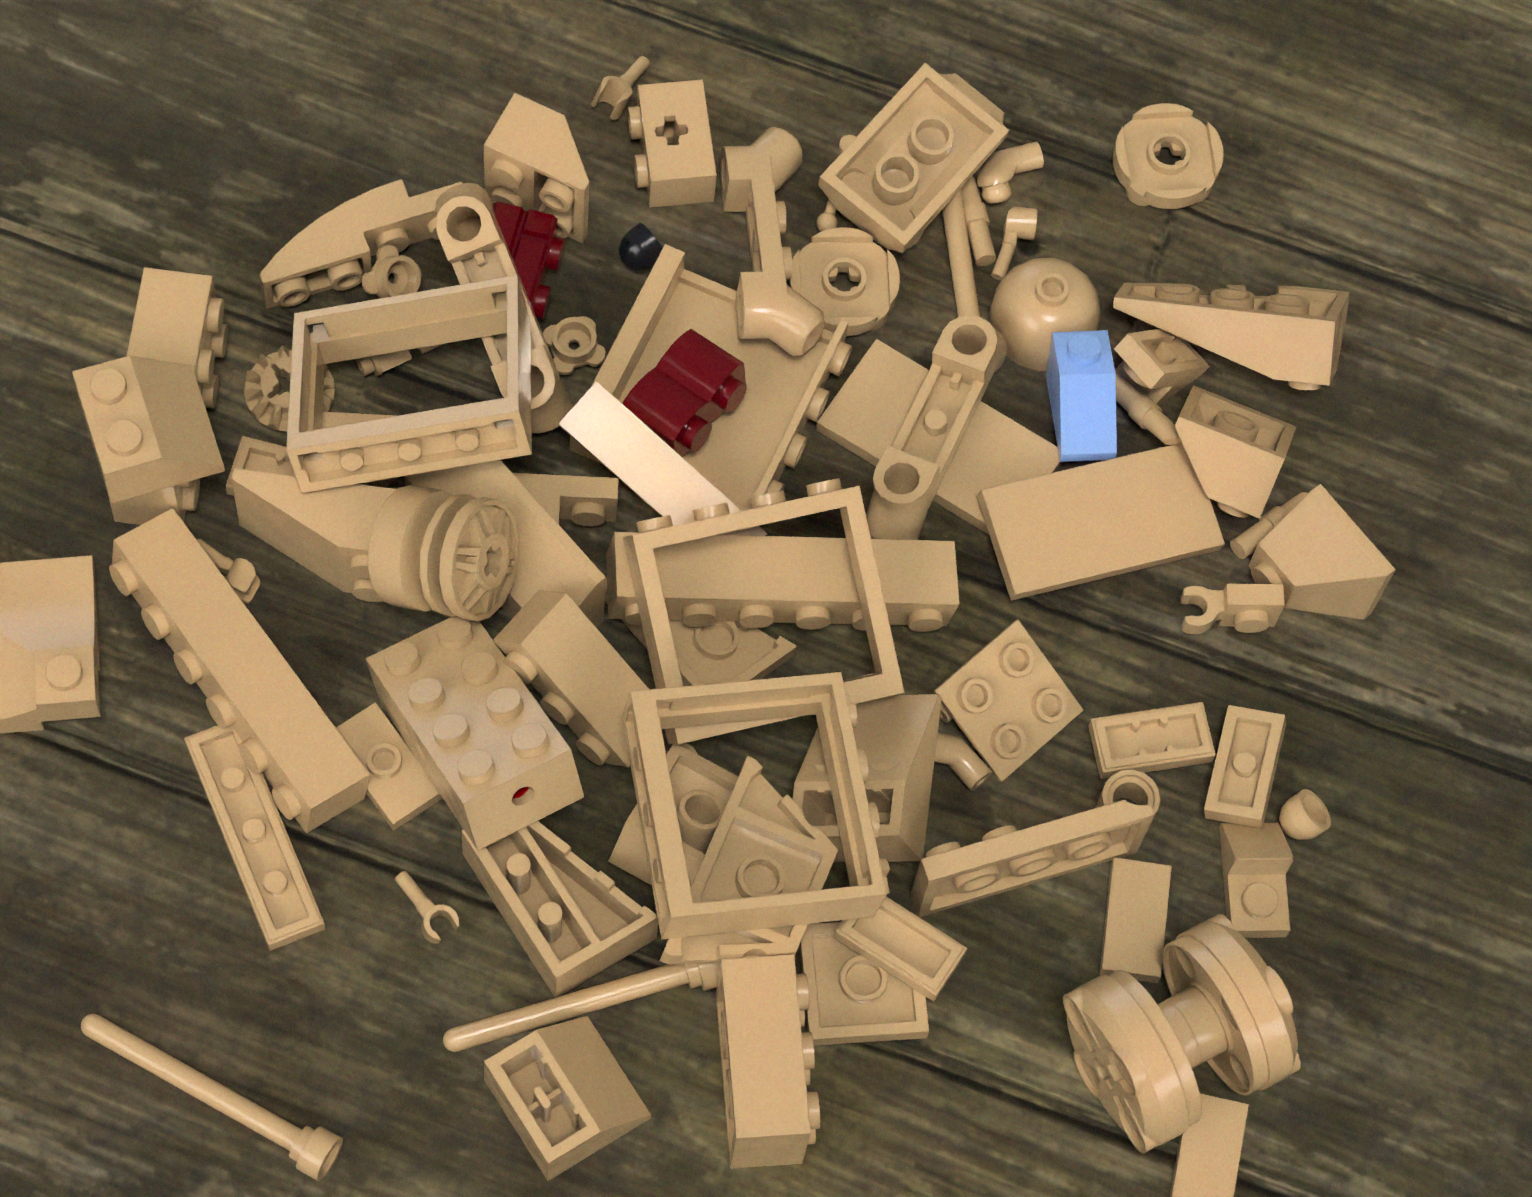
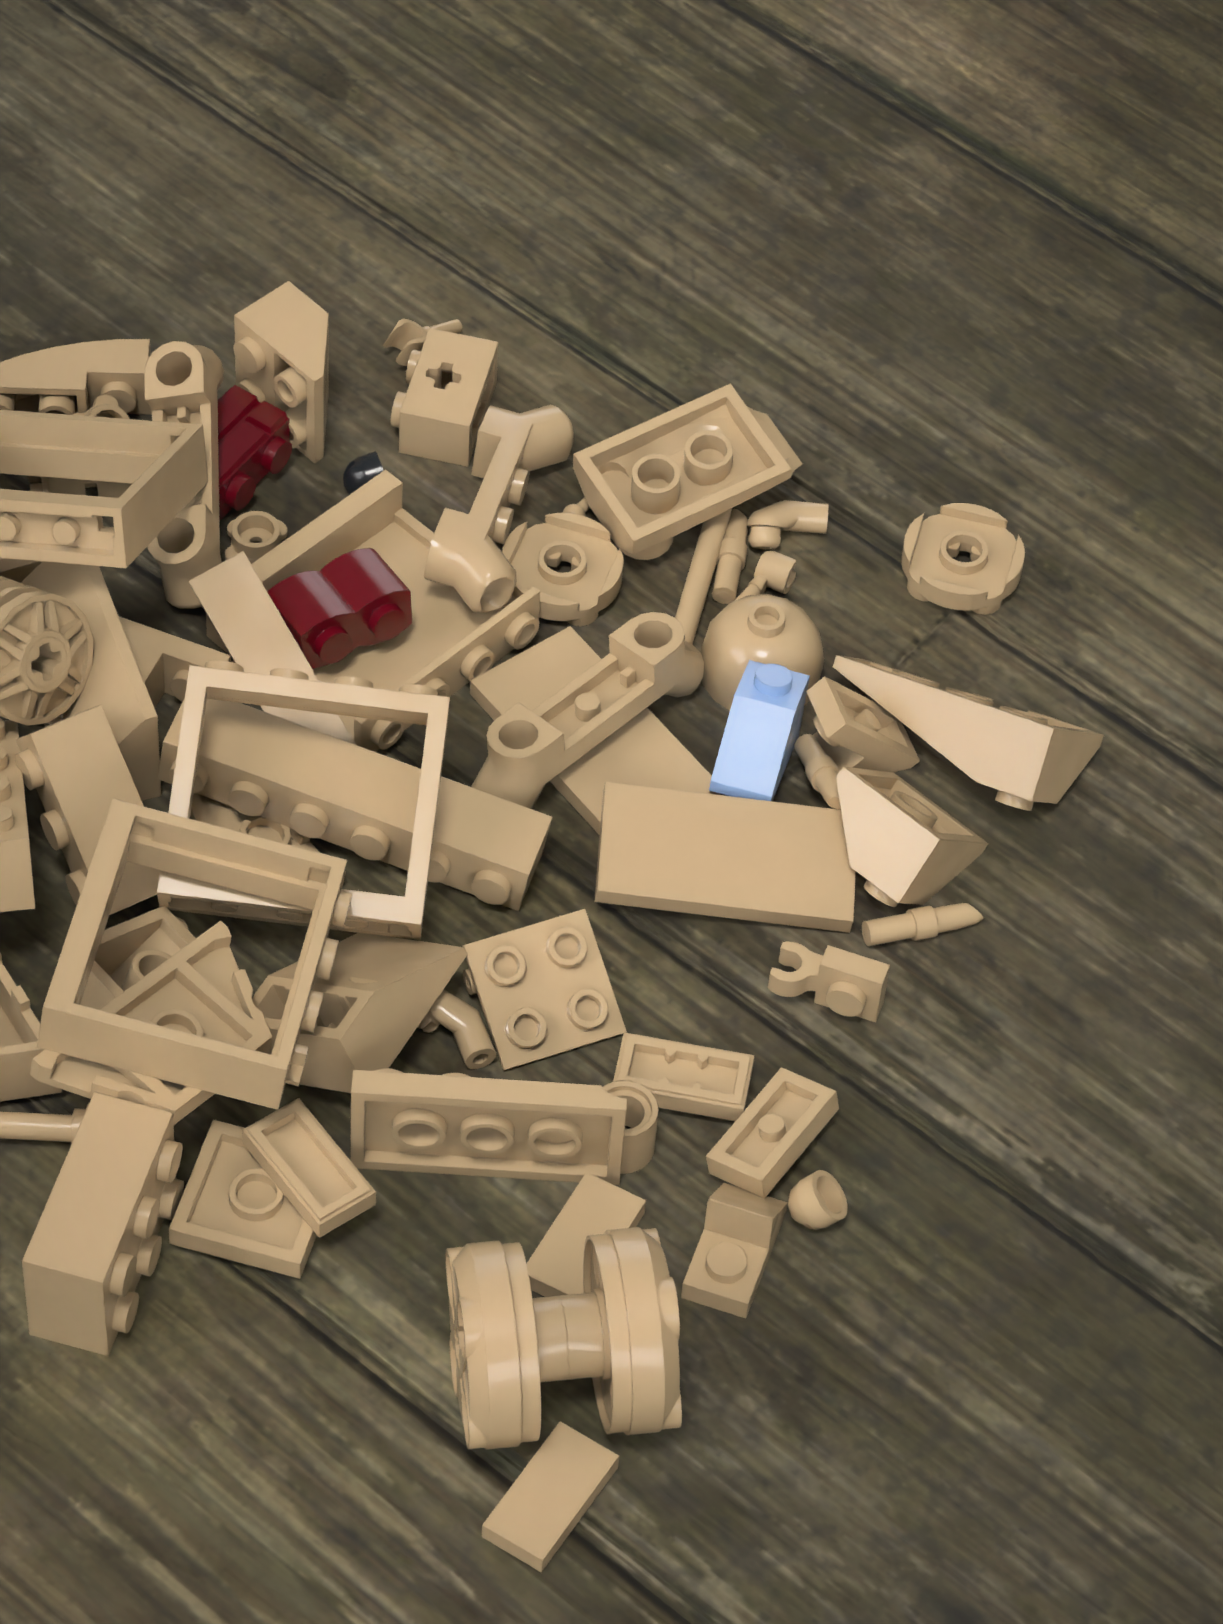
camera: 25 degrees right, 15 degrees down
tan slope [1248,484,1396,620] -> none

